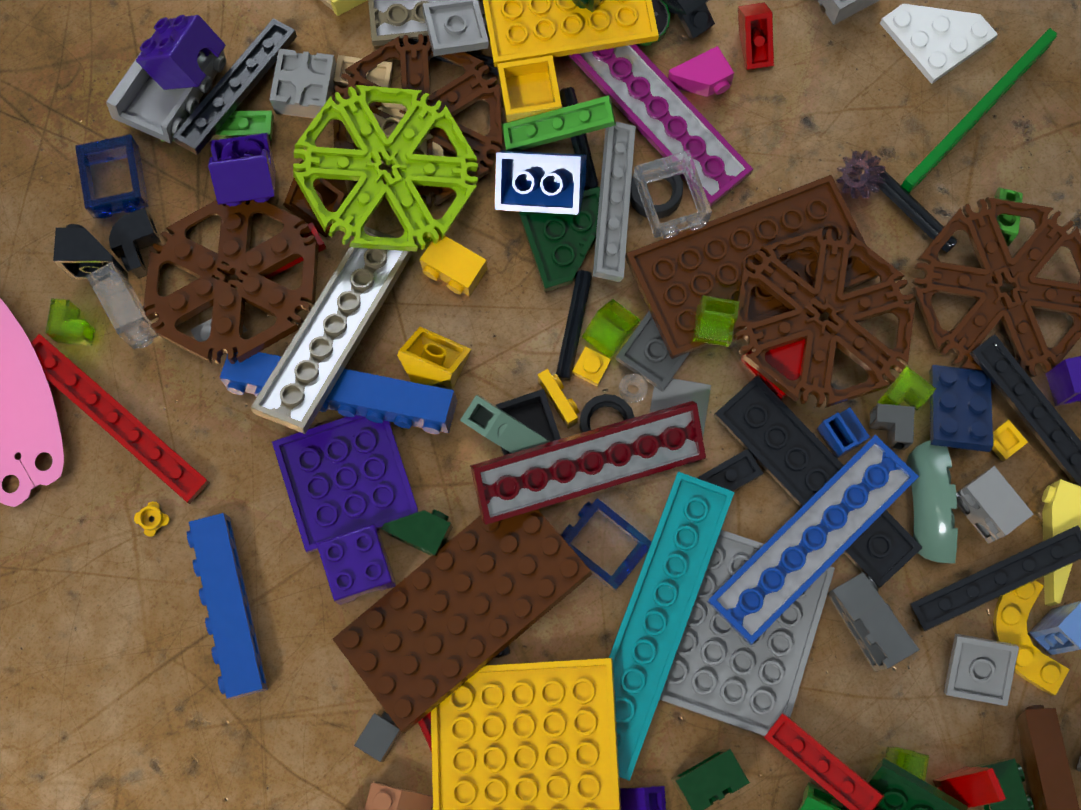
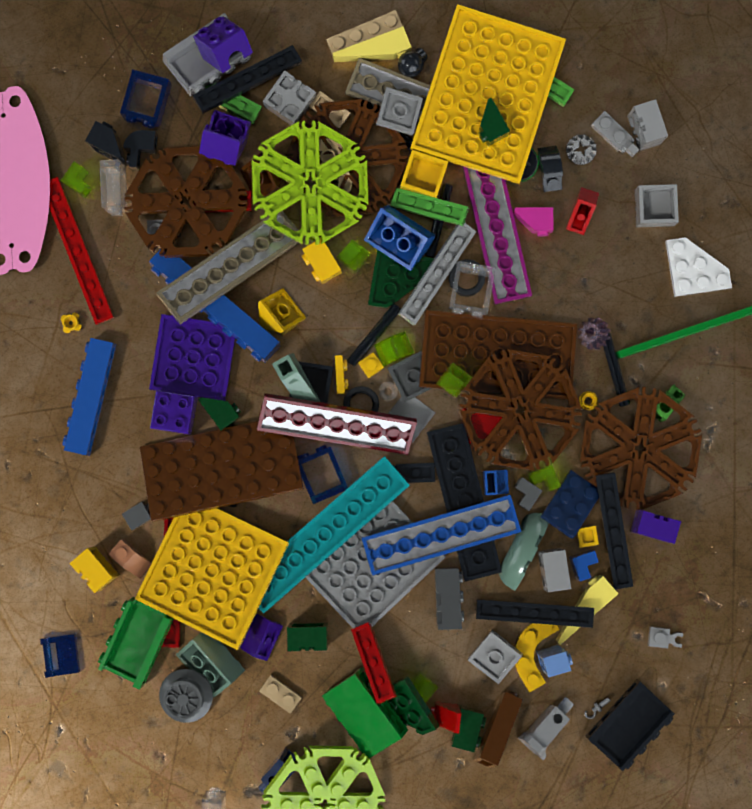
camera: 25 degrees right, 10 degrees up
none -> clear neon green piece [336,239,370,274]
none -> blue piece [569,549,599,581]
none -> yellow plate [579,391,598,410]

